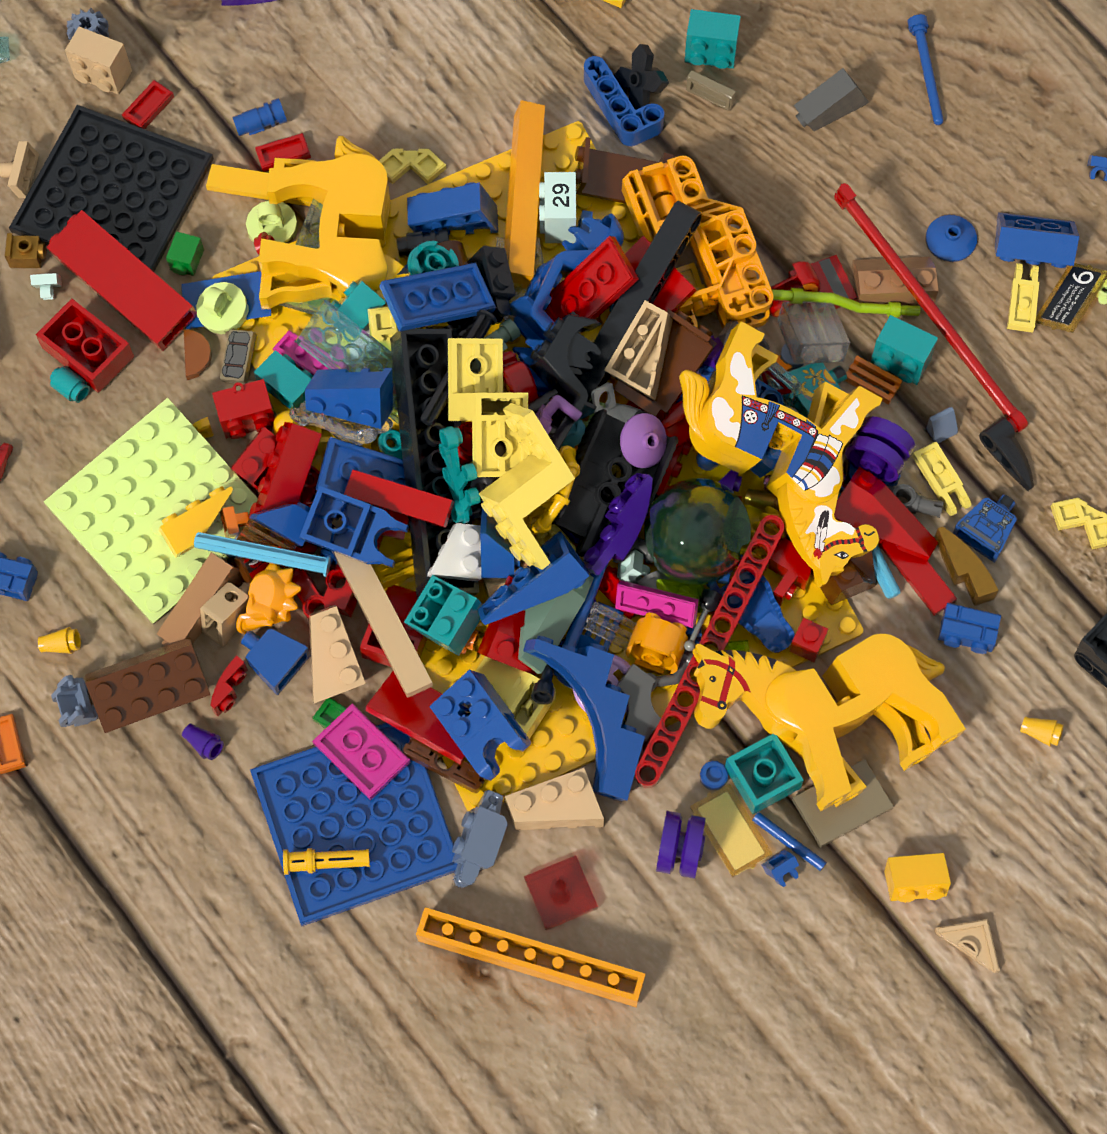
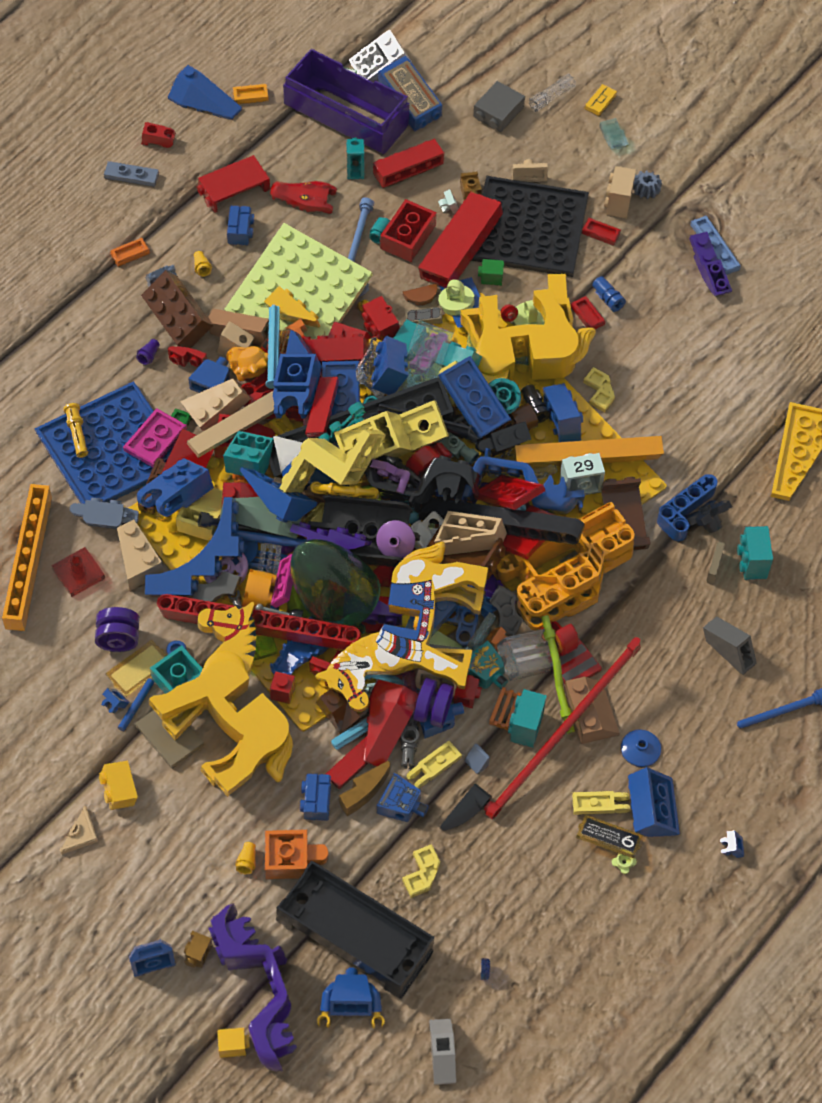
camera: 75 degrees right, 10 degrees down
none -> orange brick [265,830,329,879]
none -> medium blue piece [348,198,374,262]

